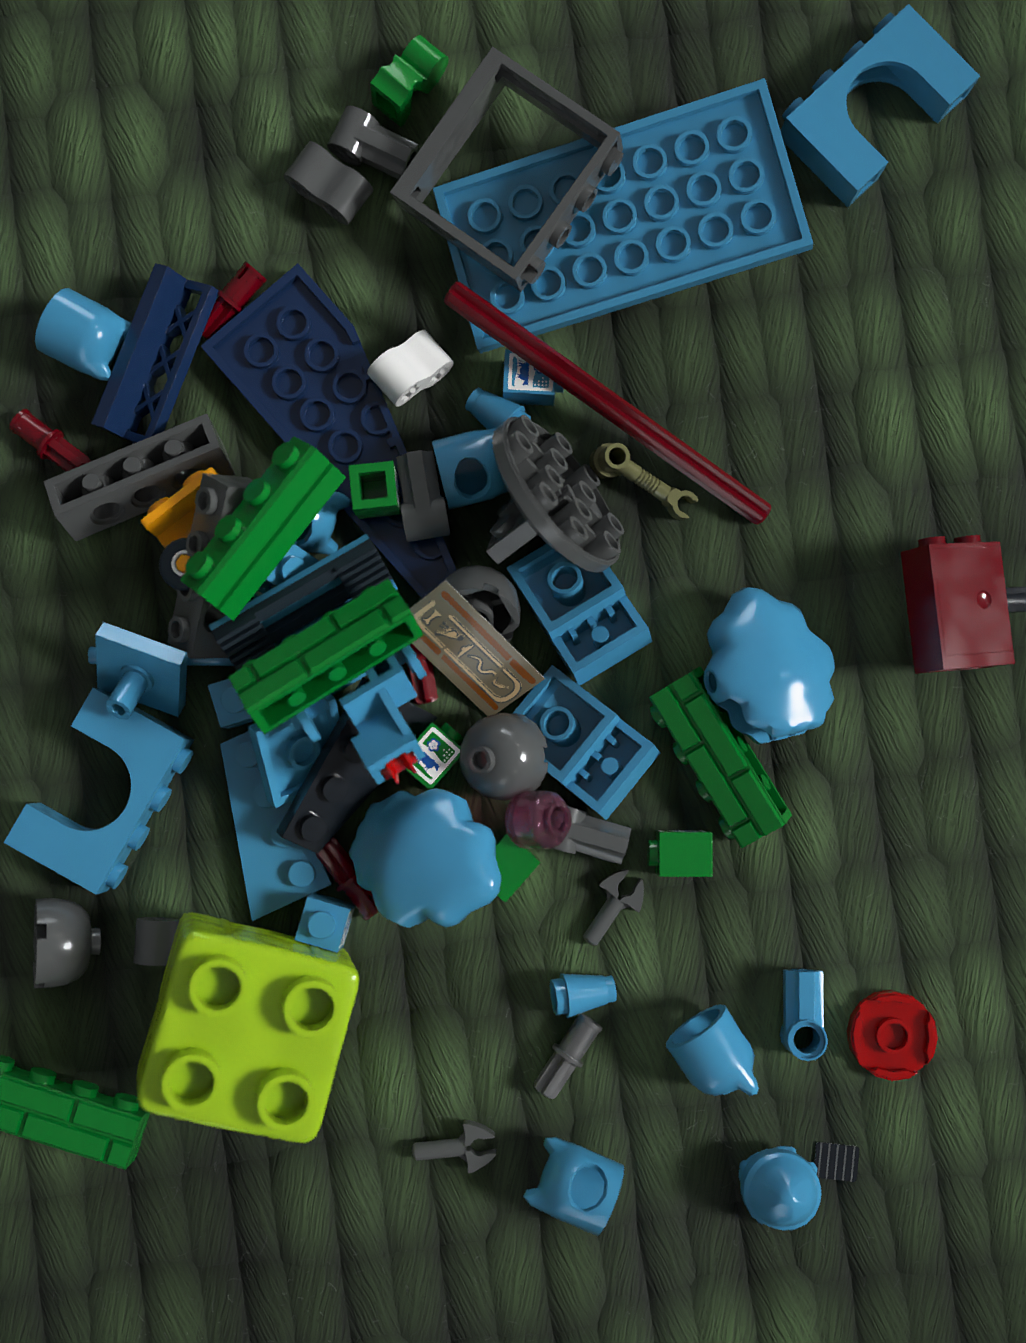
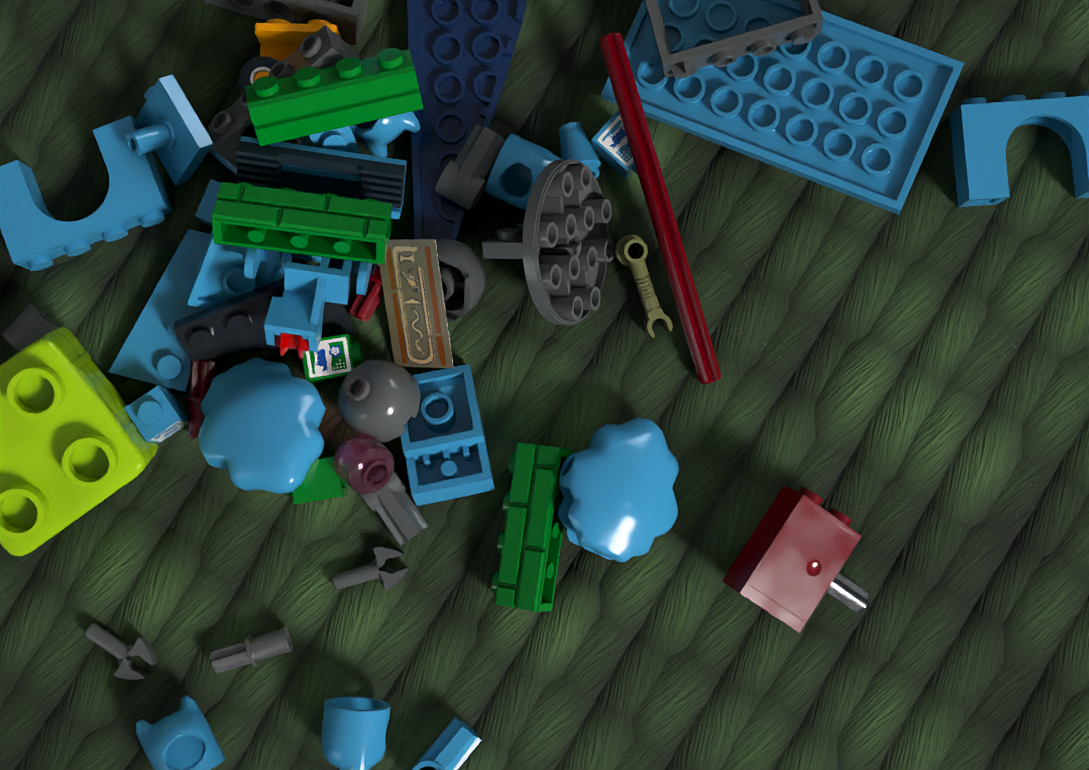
camera: 40 degrees right, 0 degrees up
green brick [348,461,401,519] -> none
white axle [367,329,454,407] -> none
dark azure slope [507,544,652,686] -> none
dark azure cone [550,973,617,1018] -> none
green brick [647,830,713,877] -> none

